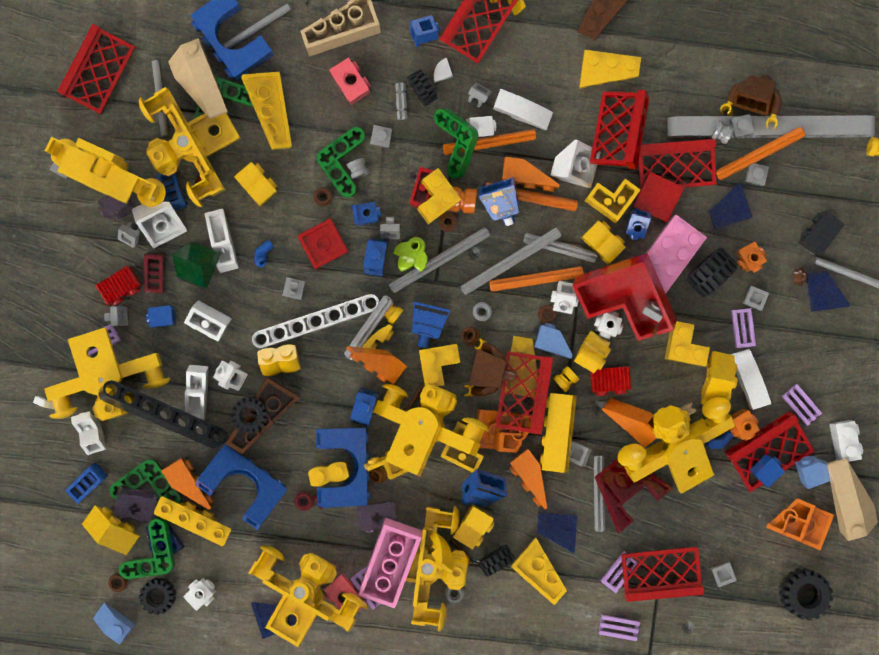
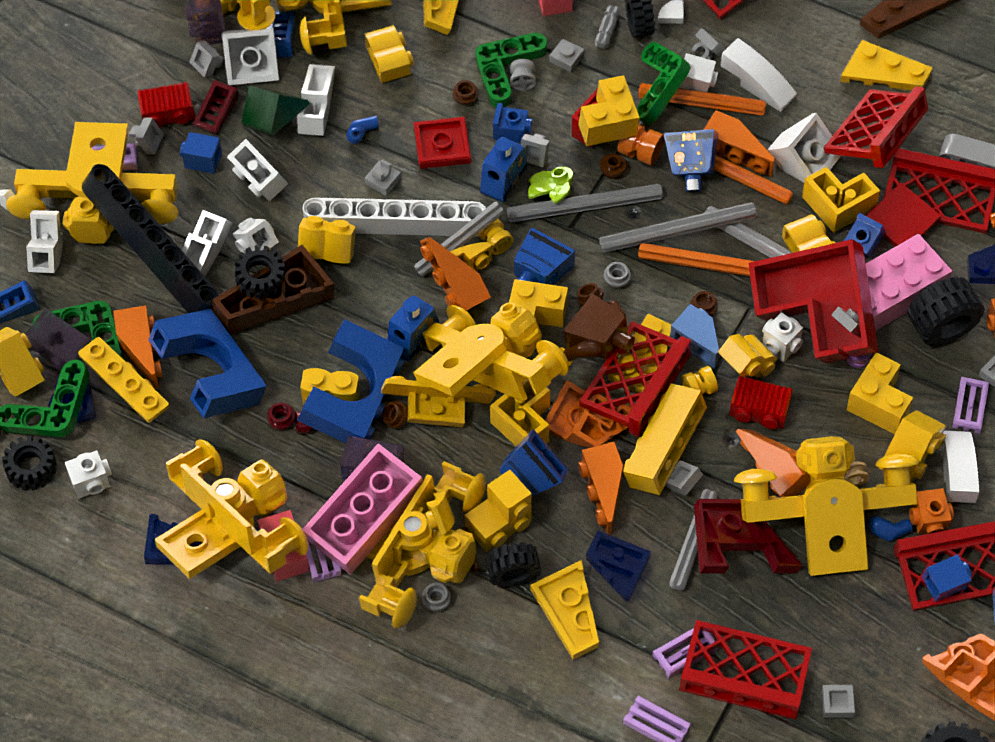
camera: 25 degrees right, 30 degrees down
white brick [550,281,579,314] -> none

